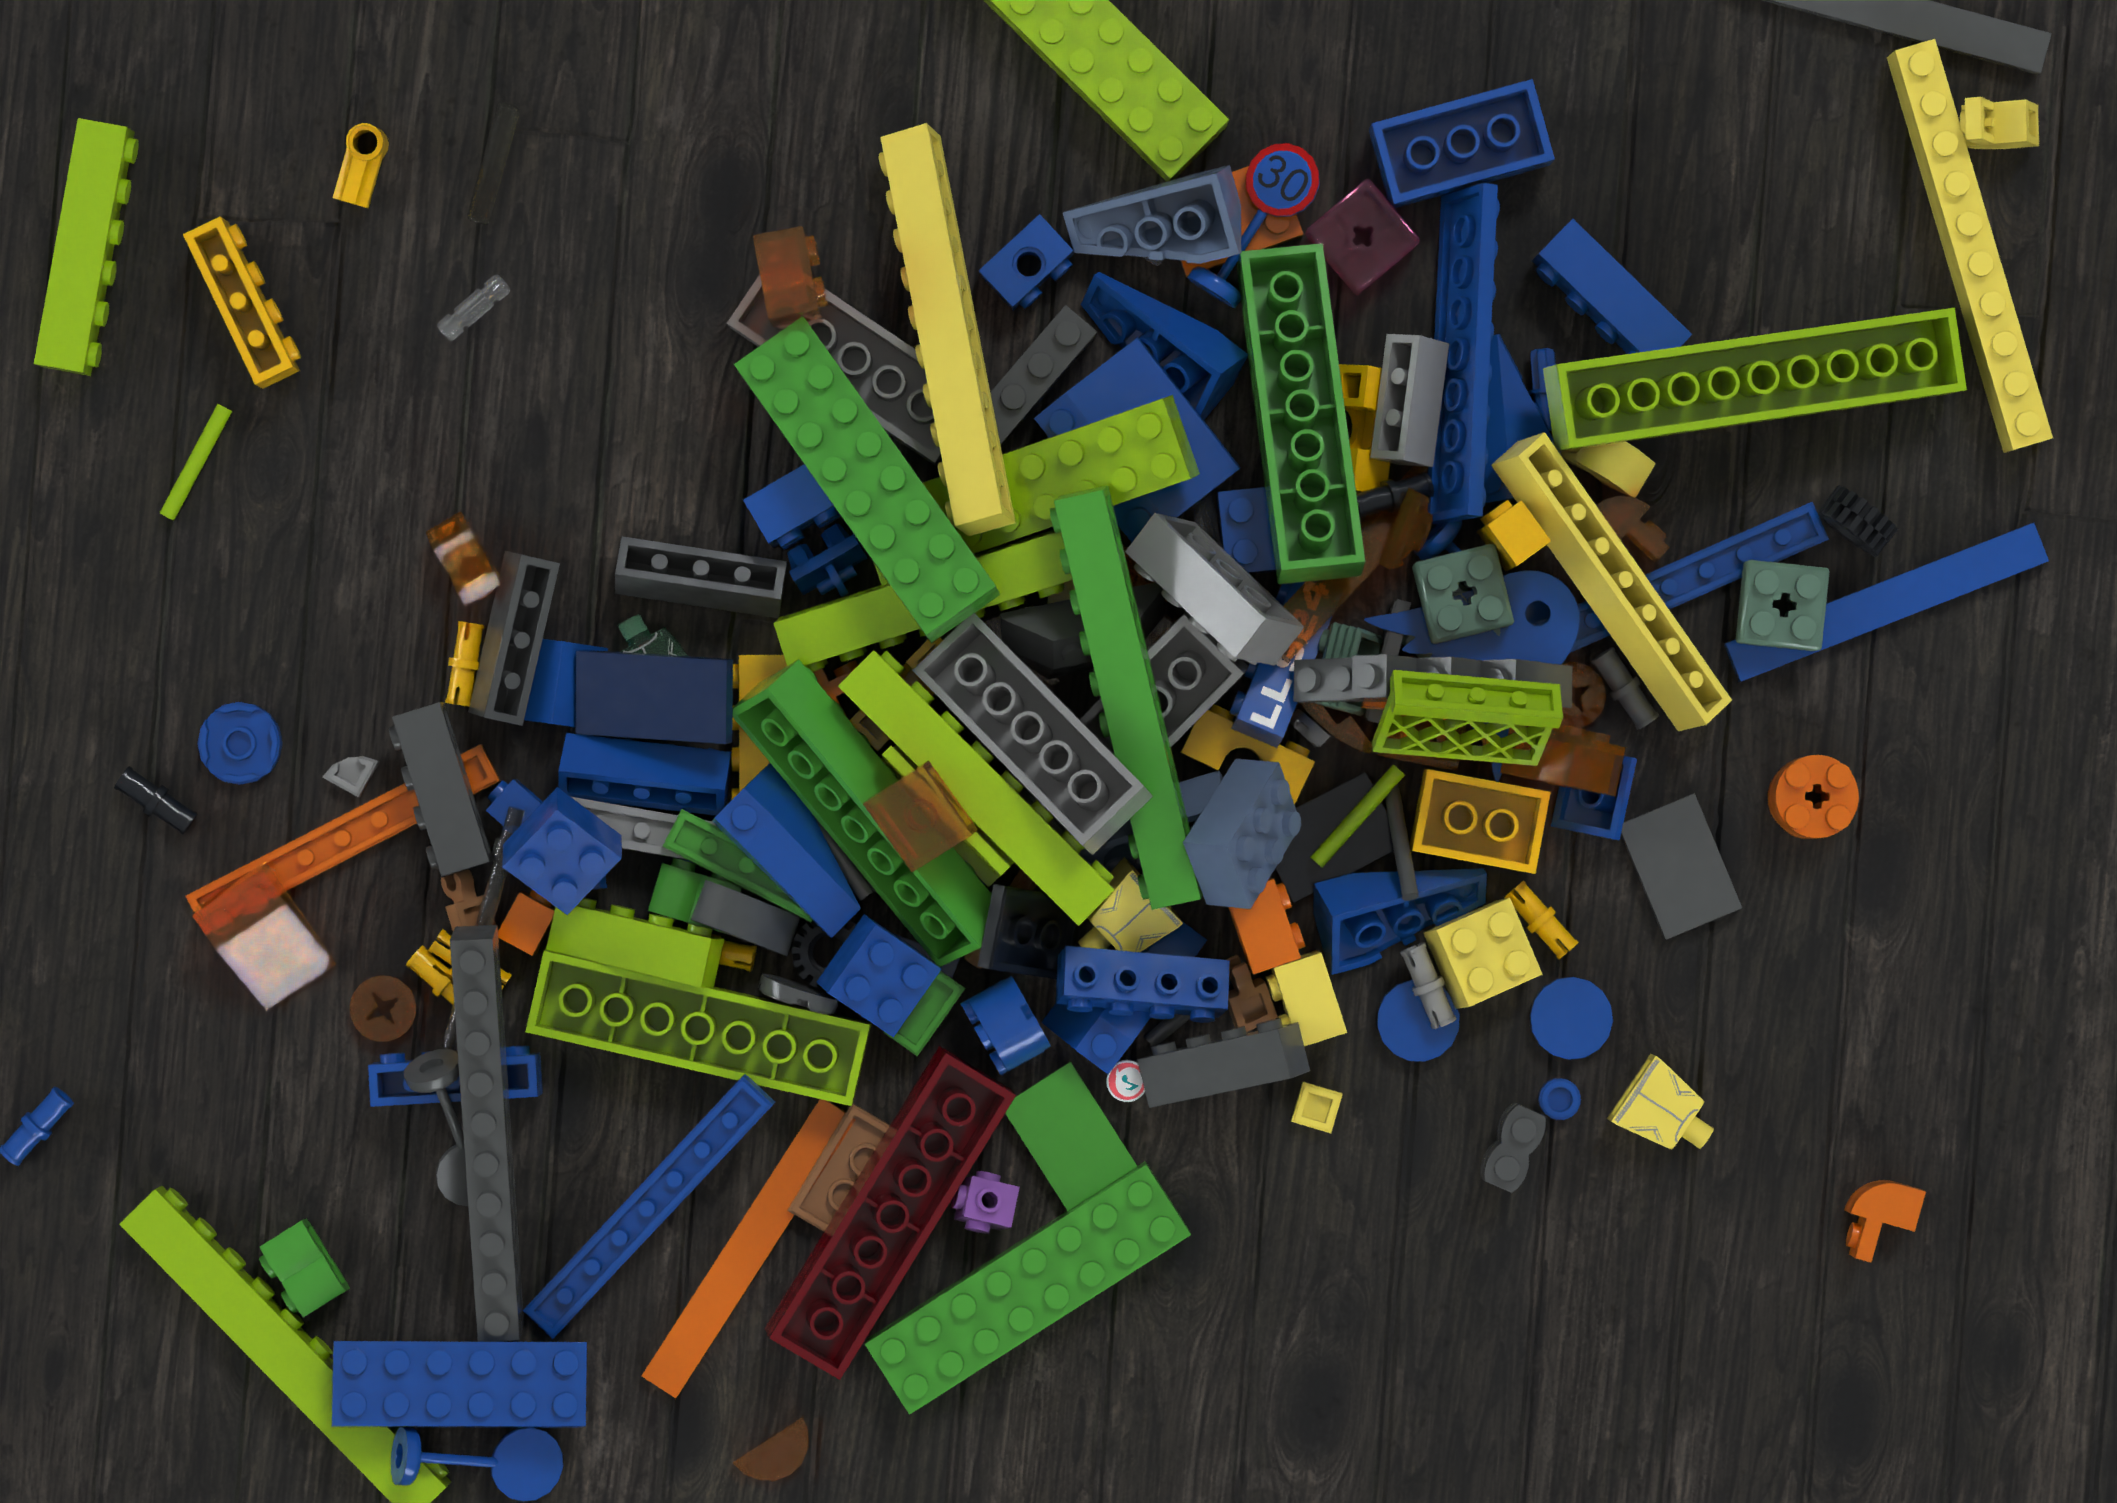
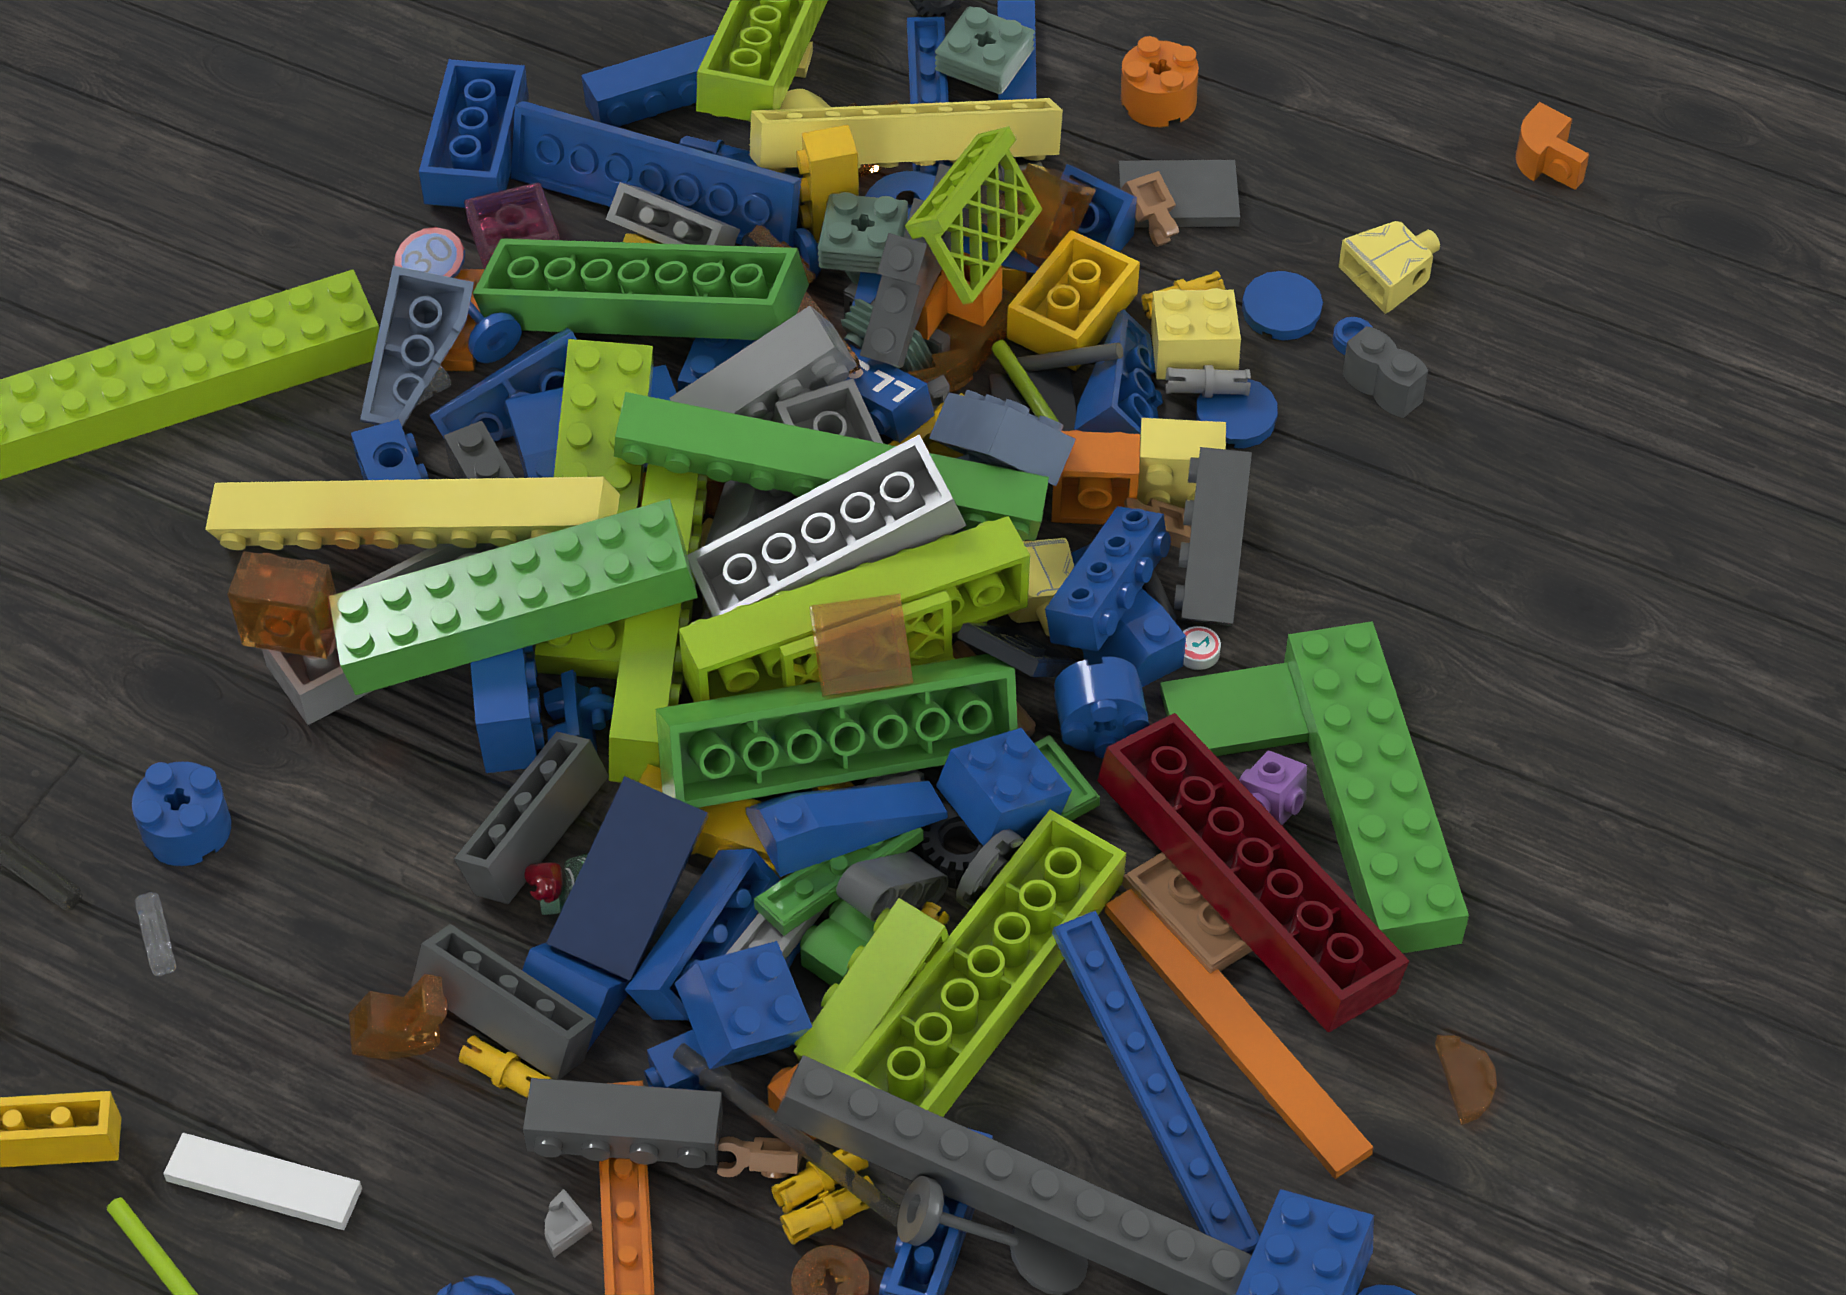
camera: 70 degrees left, 35 degrees down
light yellow tile [1291,1081,1343,1133] -> none
none -> blue brick [132,762,232,866]
none -> white tile [163,1133,362,1230]
none -> dark red arm [524,863,563,903]
none -> medium nougat plate [1121,171,1179,247]

